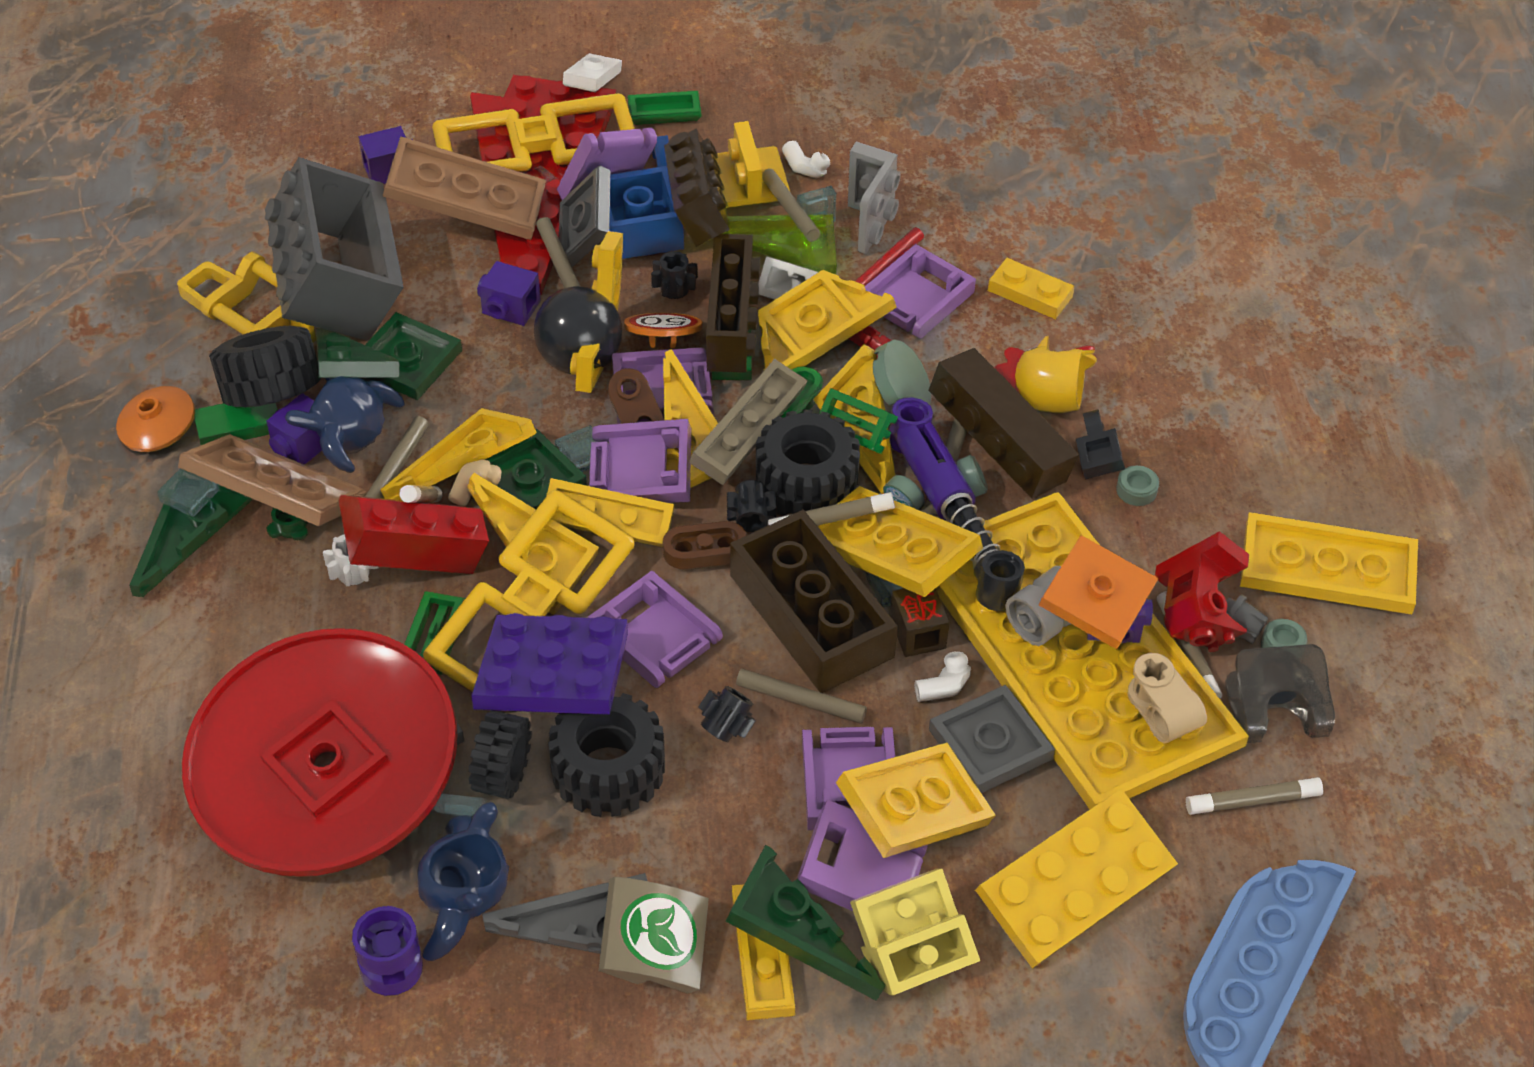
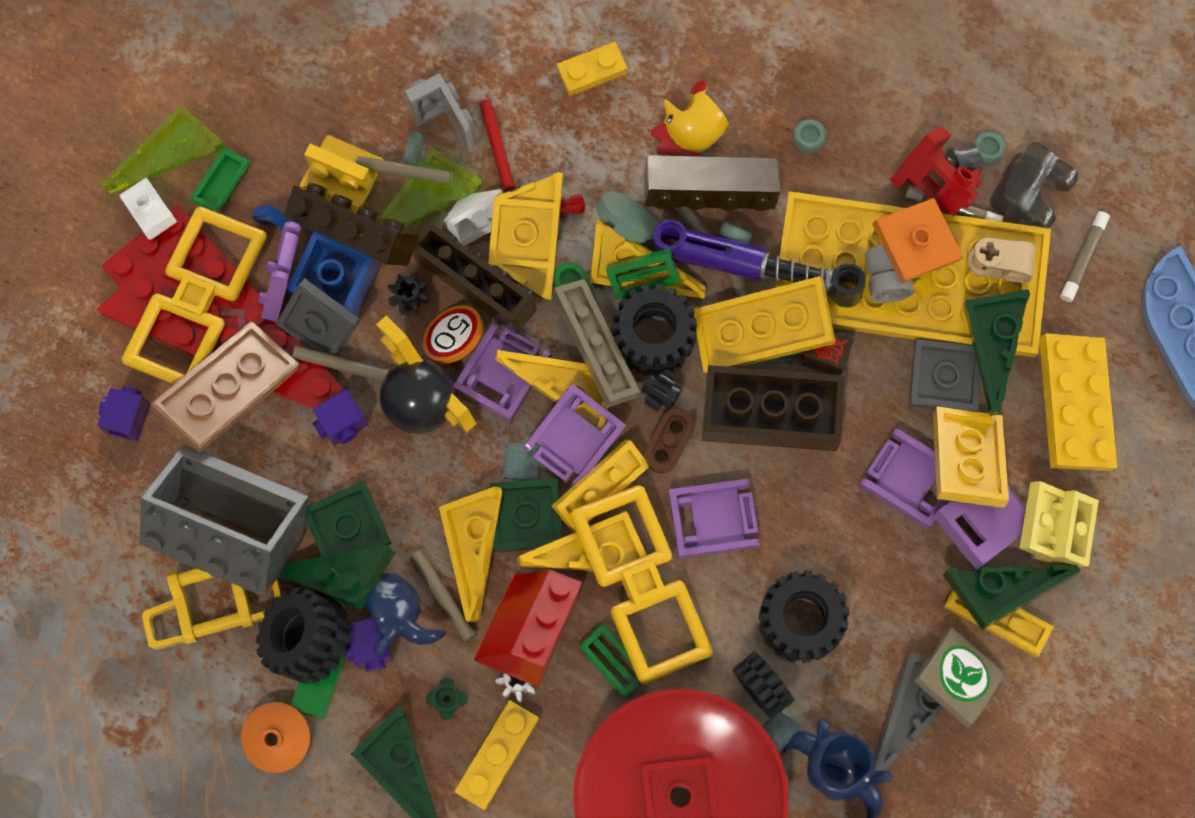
camera: 50 degrees left, 25 degrees up
clear light blue tile [157,468,219,517] -> none
medium nougat tile [178,434,367,526] -> none
bar [400,485,442,503] -> none
tan arm [448,460,502,506] -> none
dark purple plate [472,613,628,715] -> none
reddish brown plate [608,368,664,424] -> none
black gear [698,686,756,742] -> none
dark tan bar [736,668,867,724] -> none
dark tan bar [768,492,895,526] -> none
white arm [782,141,830,178] -> none
medium lavender container [865,244,976,339] -> none
sand green tile [883,475,925,510] -> none
white arm [915,652,971,702] -> none
black plate [1076,409,1125,480] -> none
yellow plate [1240,512,1418,615] -> none
none -> clear neon green wing [100,105,226,194]
none -> yellow plate [454,700,540,811]
none -> dark green wing [963,289,1030,416]

